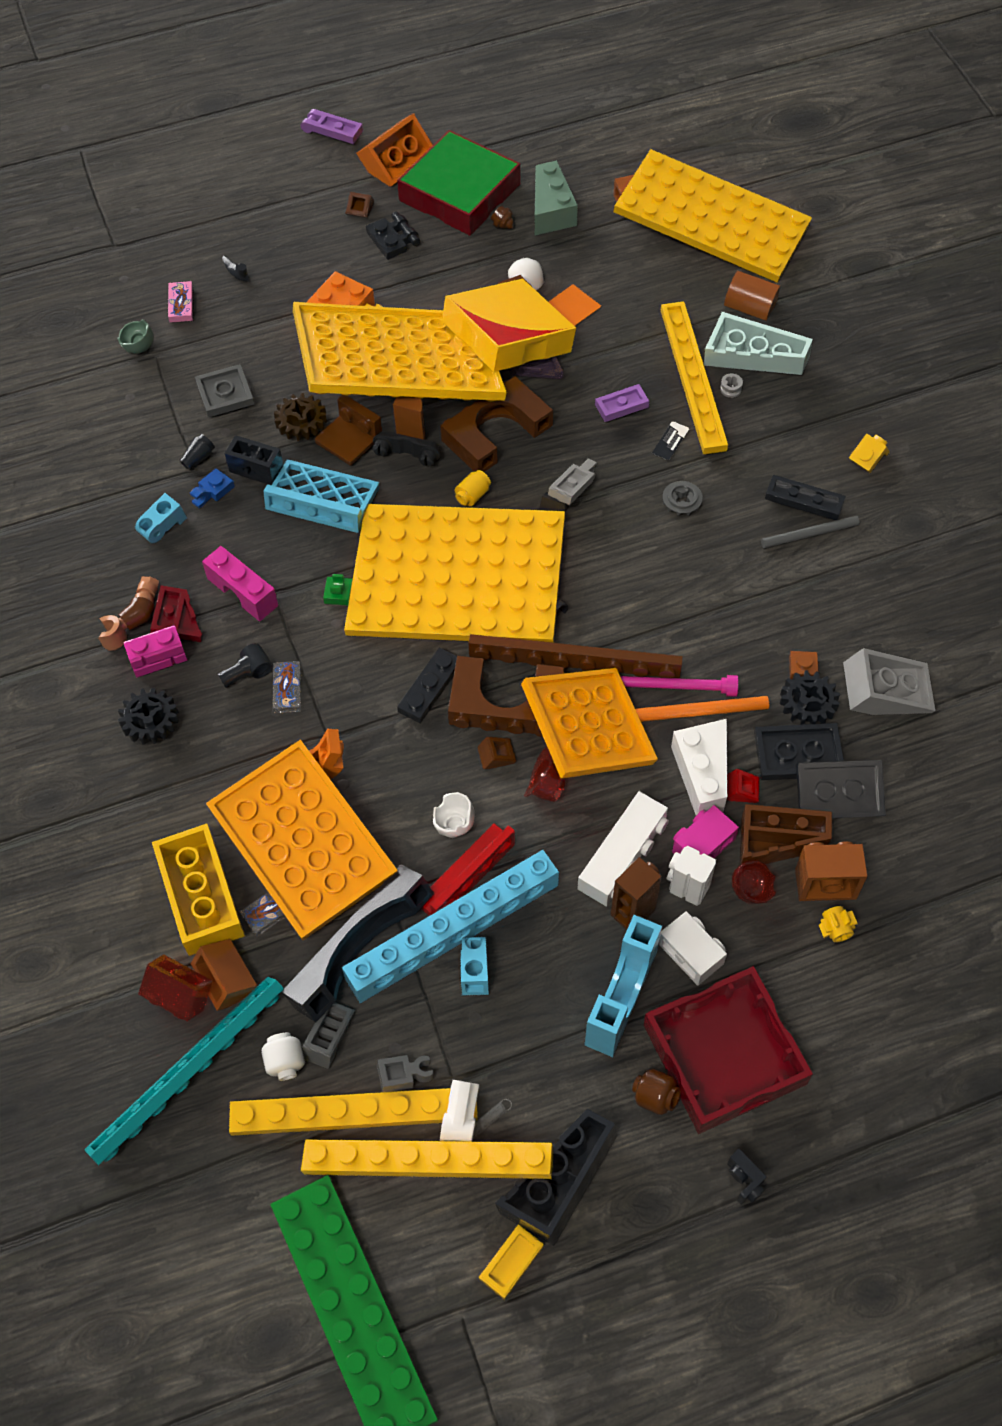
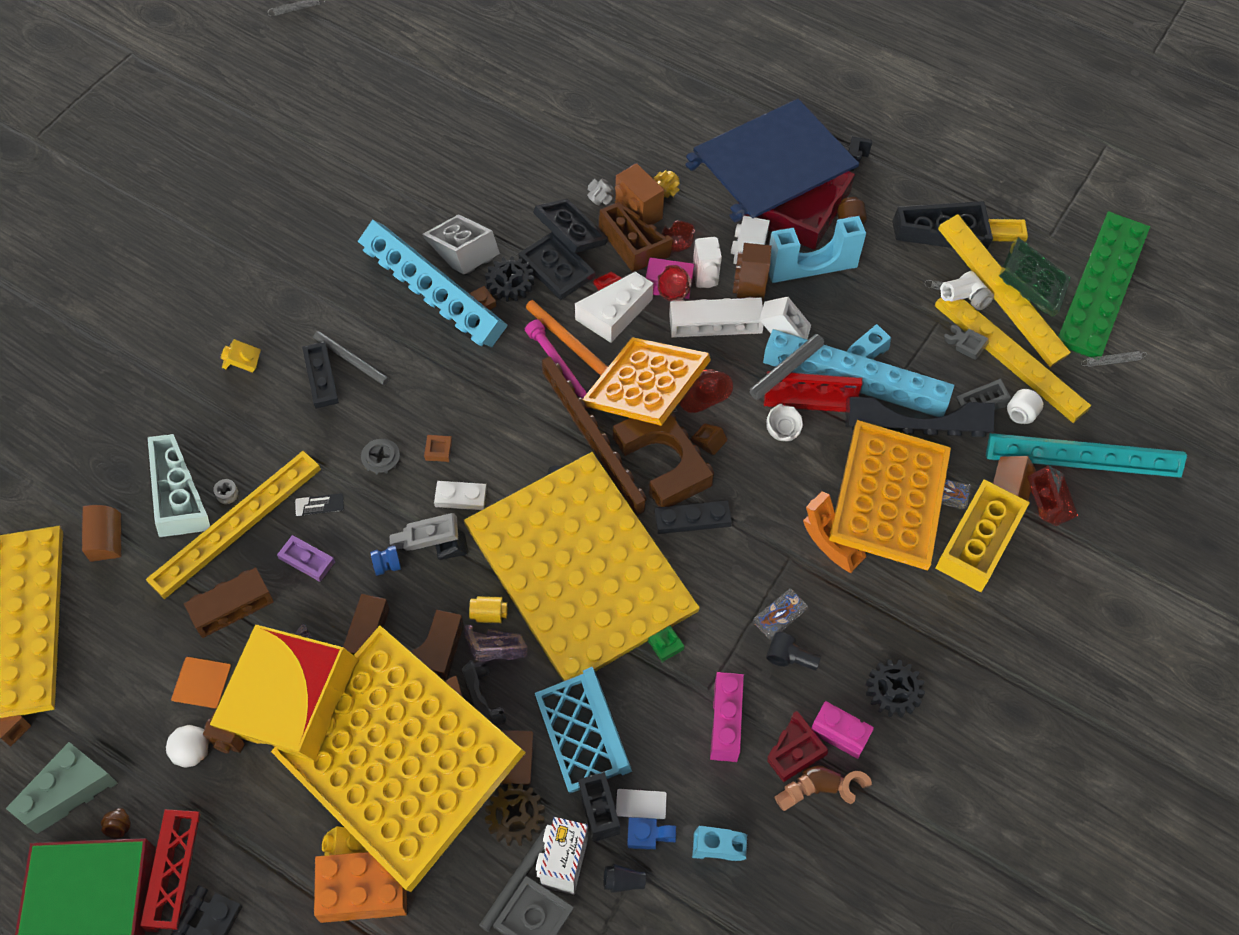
camera: 130 degrees left, 0 degrees up
none -> red fence [140,809,200,932]
none -> reddish brown brick [184,568,274,638]
none -> medium azure brick [358,220,508,347]
none -> blue wheel [370,545,401,576]
none -> dark orange plate [424,435,452,462]
none -> white plate [434,481,487,510]
none -> wing [464,625,528,661]
none -> dark grey bar [479,828,545,932]
none -> white brick [536,817,588,895]
none -> light grey gear [587,178,614,206]
none -> white sticker [616,789,666,819]
none -> clear red hair [657,265,692,301]
none -> dark blue flag [685,99,859,222]
none -> dark grey axle [749,334,825,400]
none -> white brick [759,297,811,339]
none -> light grey tile [971,288,994,310]
none -> clear green plate [999,237,1071,317]
none -> light grey piece [1081,351,1147,367]

